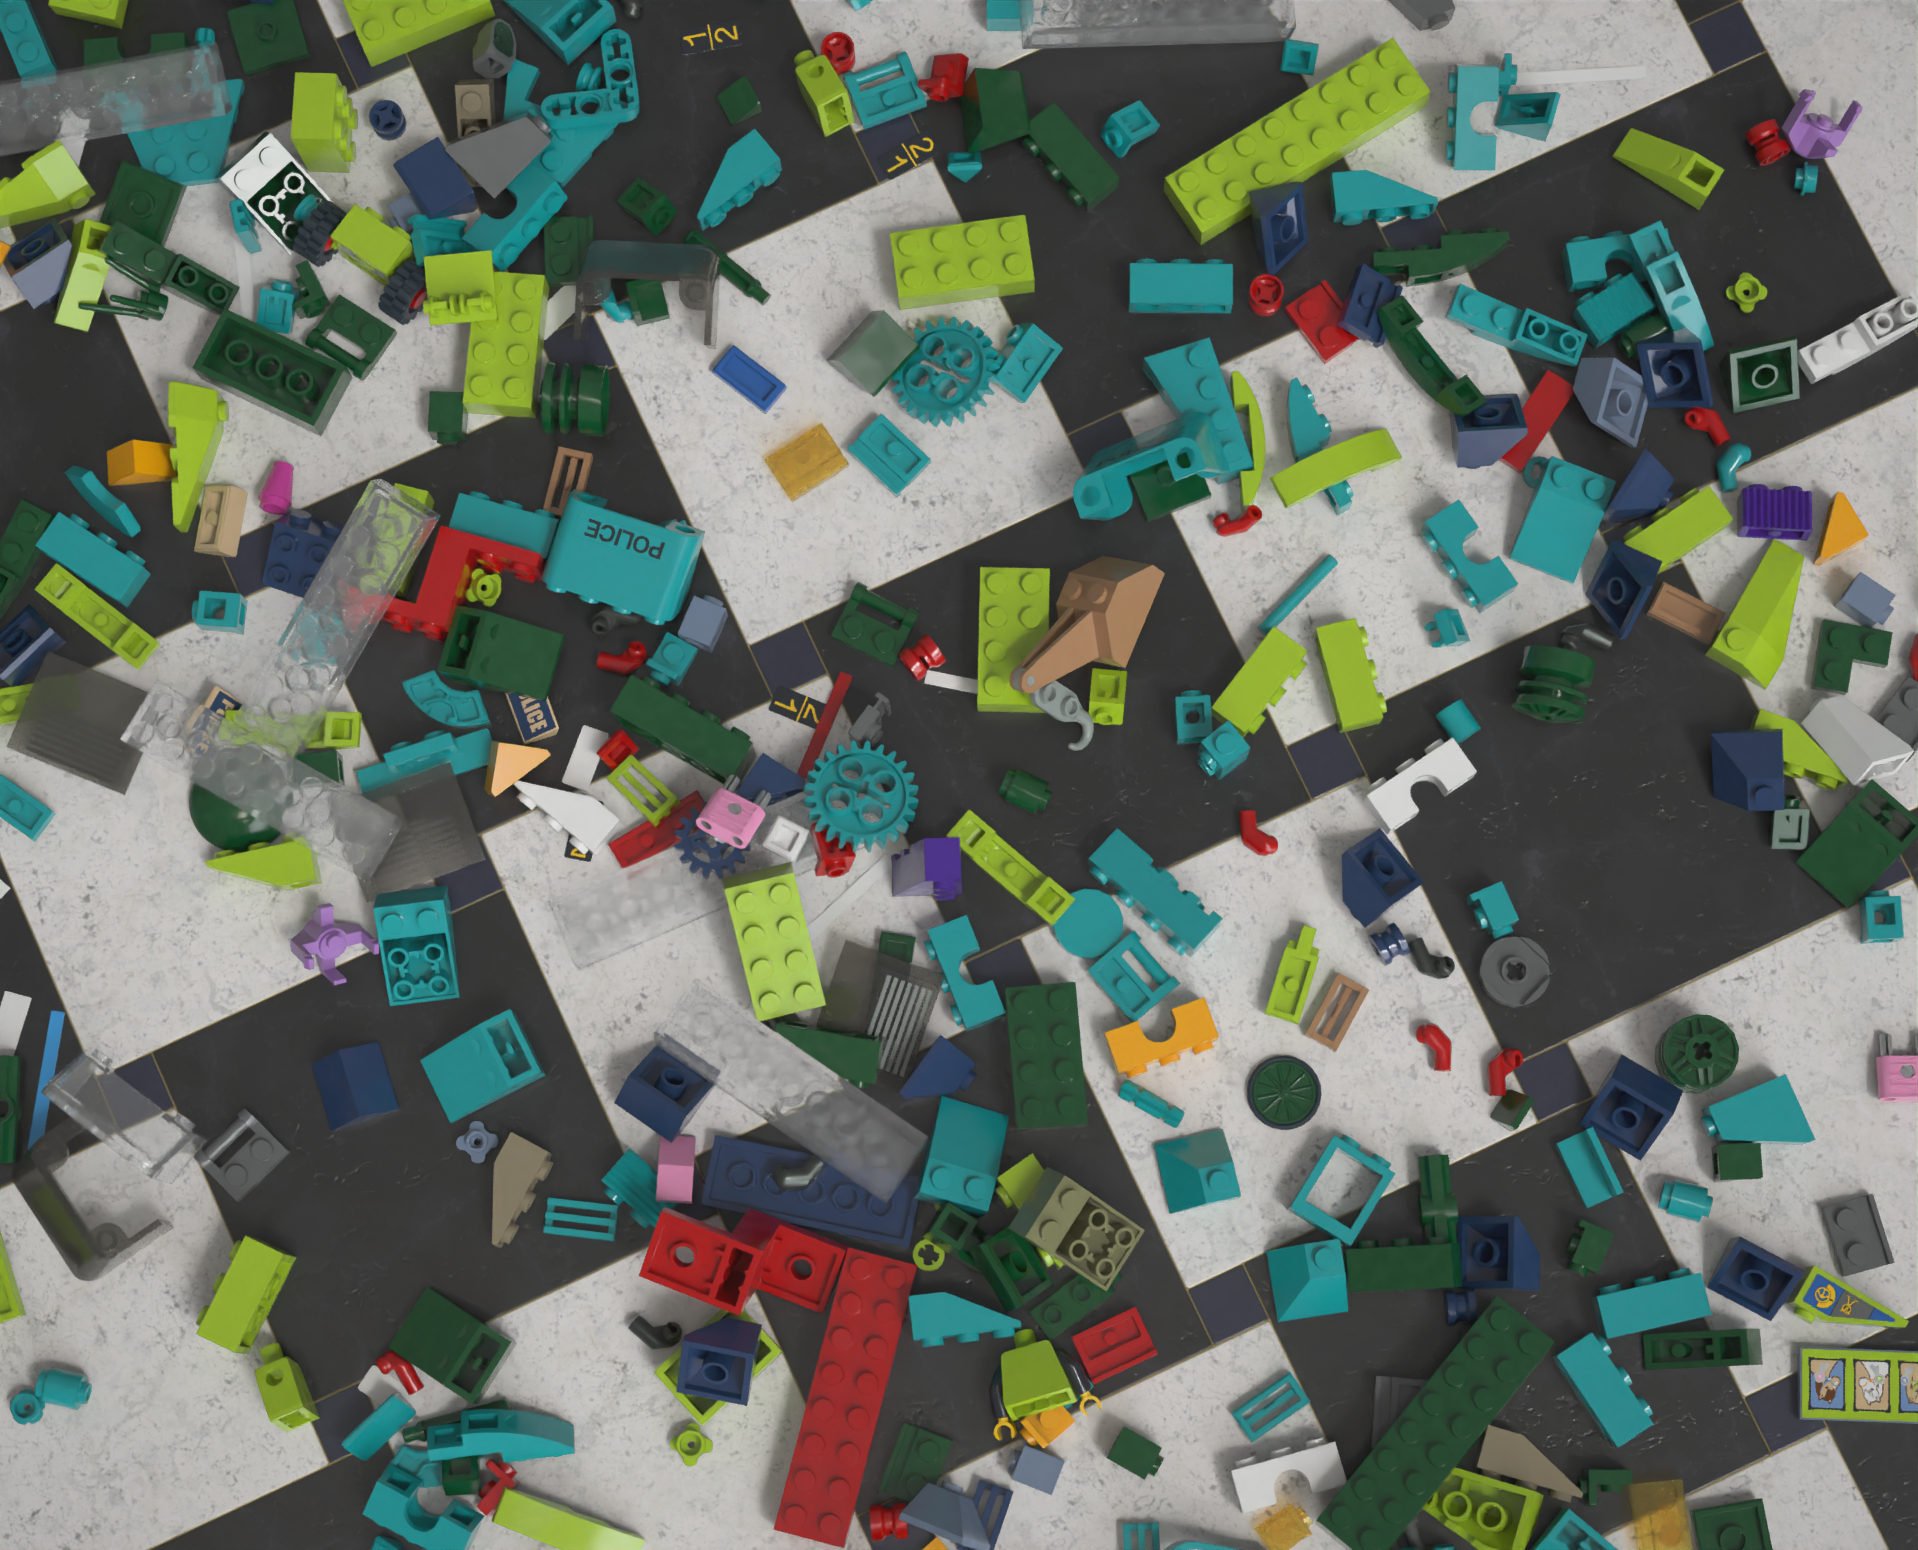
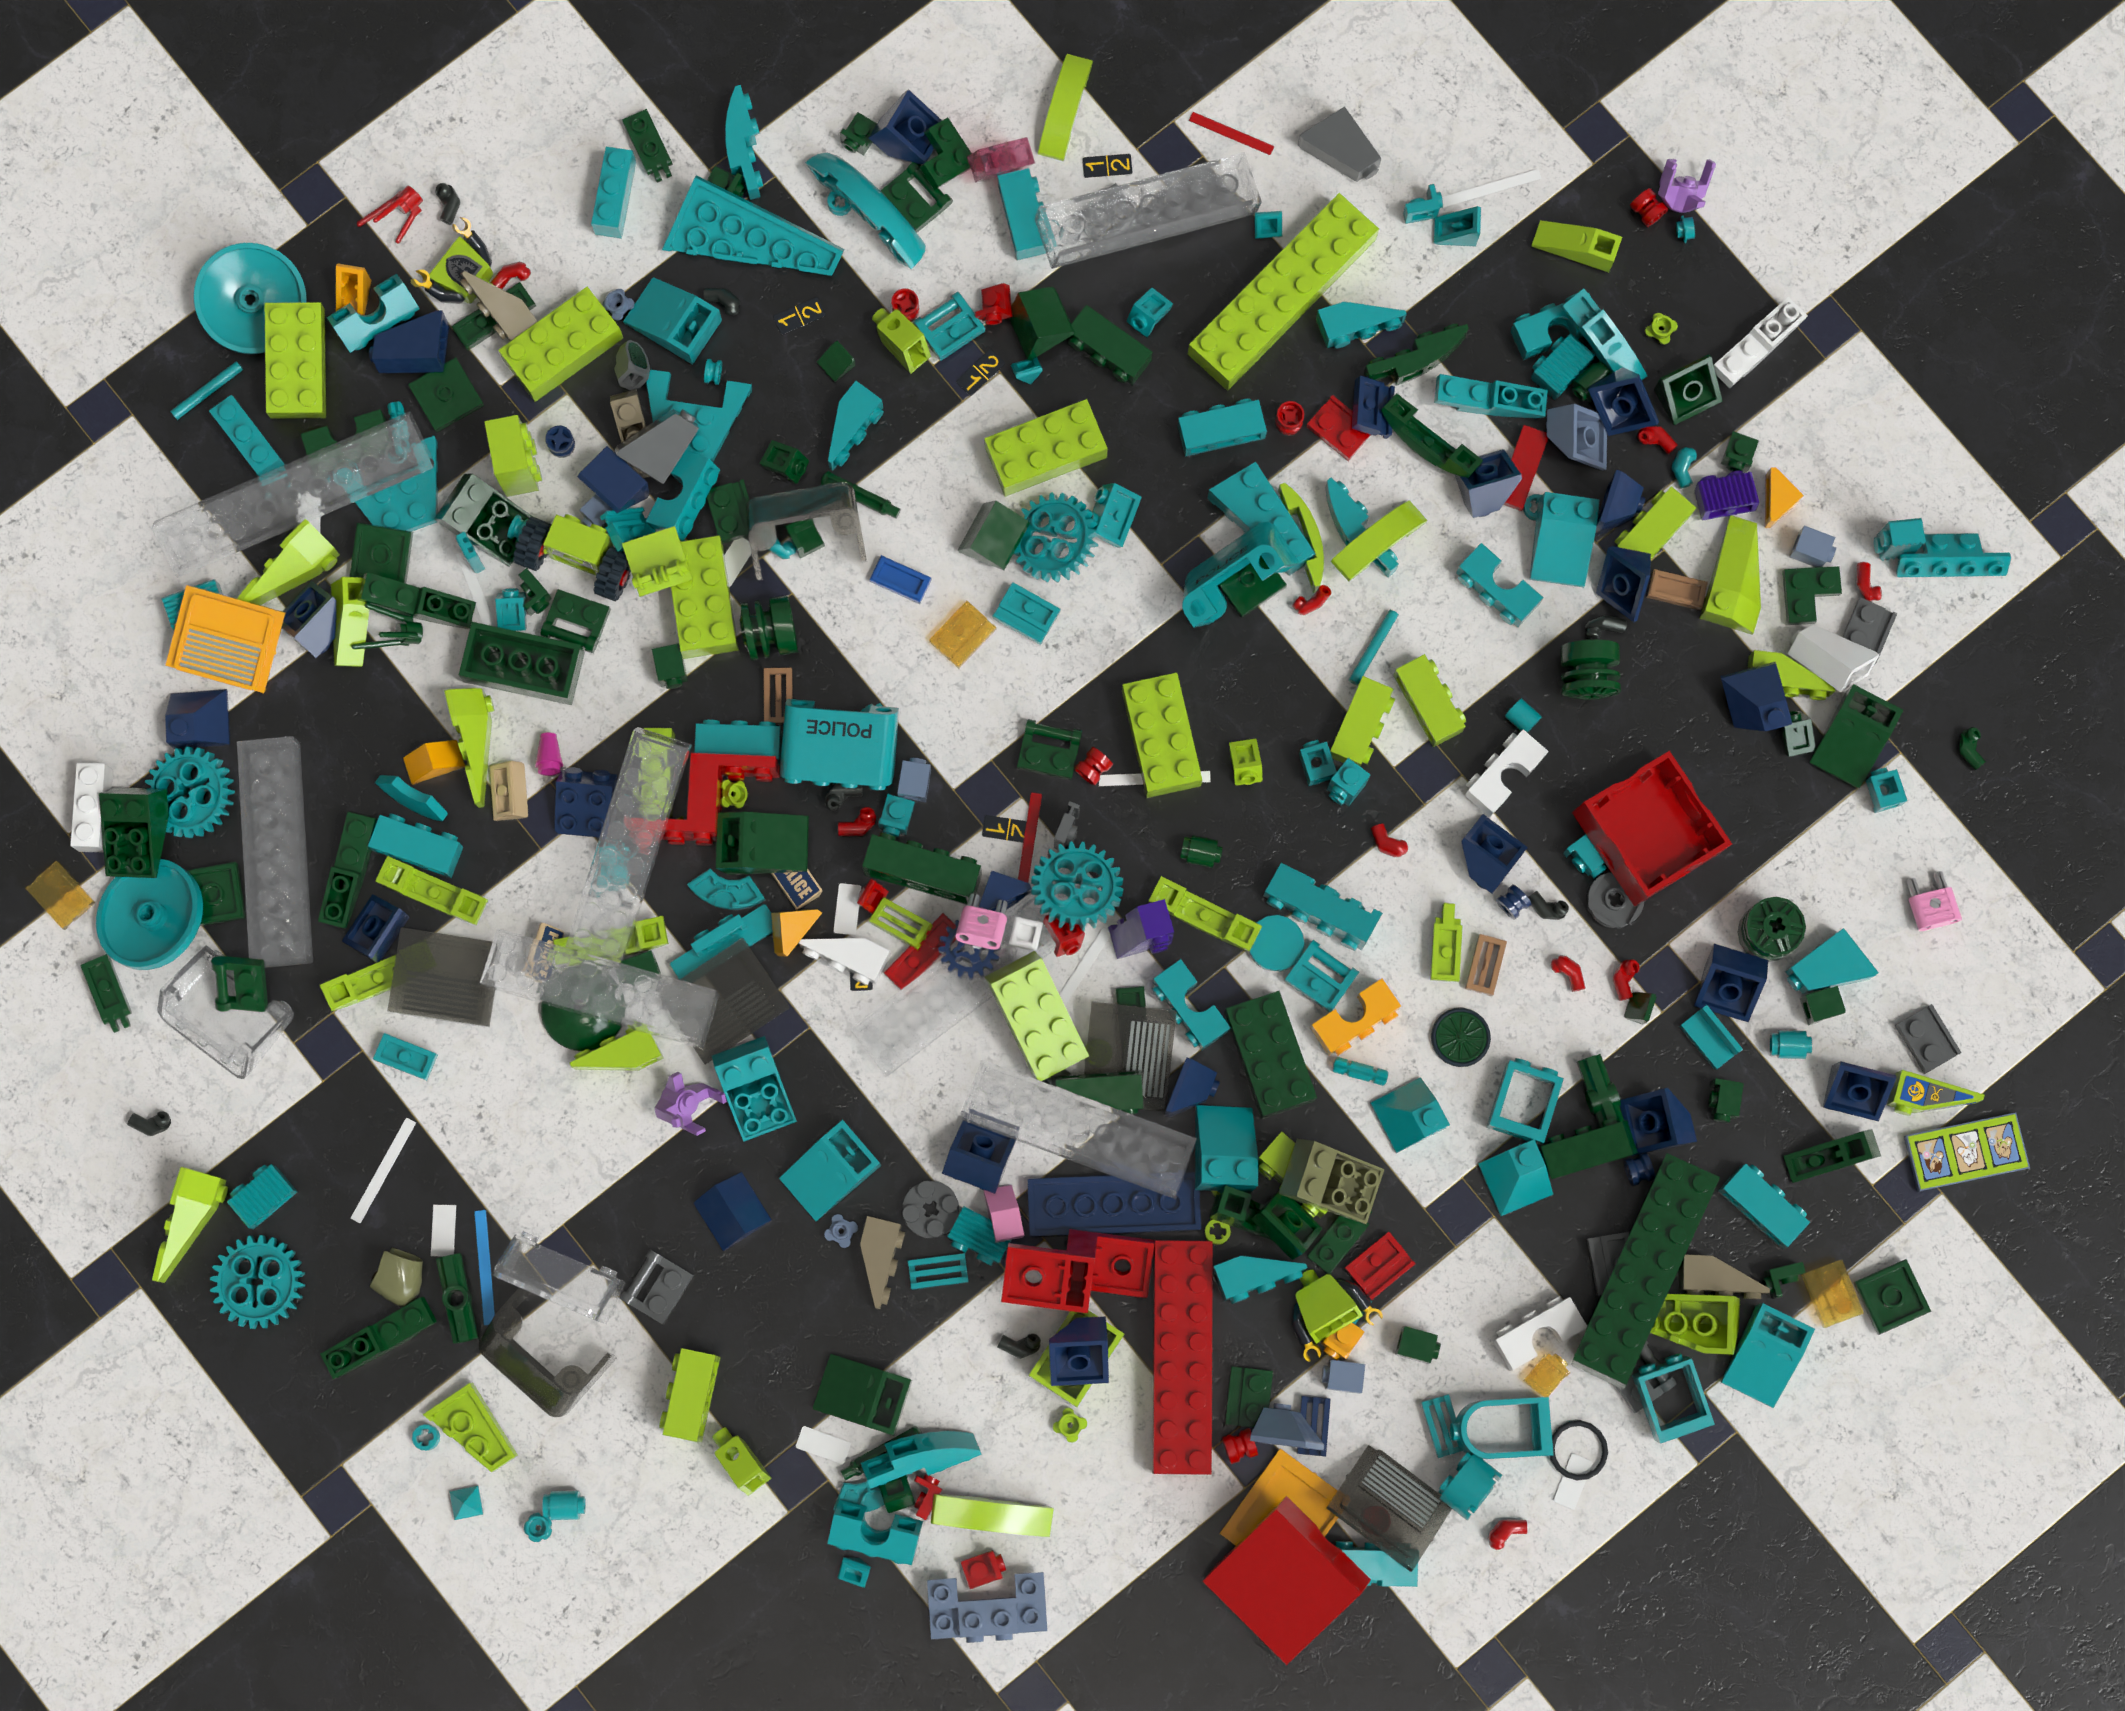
camera: 20 degrees left, 0 degrees up
teal brick [192,591,248,635] -> none
teal slope [341,1393,416,1461] -> none
red arm [376,1350,424,1395] -> none
teal beam [541,29,640,129] -> none
pearl dark grey arm [772,1154,826,1191] -> none
medium nougat slope [1010,556,1165,751] -> none
teal tile [1231,1372,1311,1443] -> none
dark blue slope [1249,182,1308,275] -> none
teal tile [1424,609,1471,648] -> none
teal arch [1445,64,1499,171] -> none
teal brick [1591,1268,1712,1339] -> none
none -> dark grey plate [903,1181,959,1238]
none -> red tile [1572,751,1732,907]
none -> dark green bracket [1721,431,1759,473]

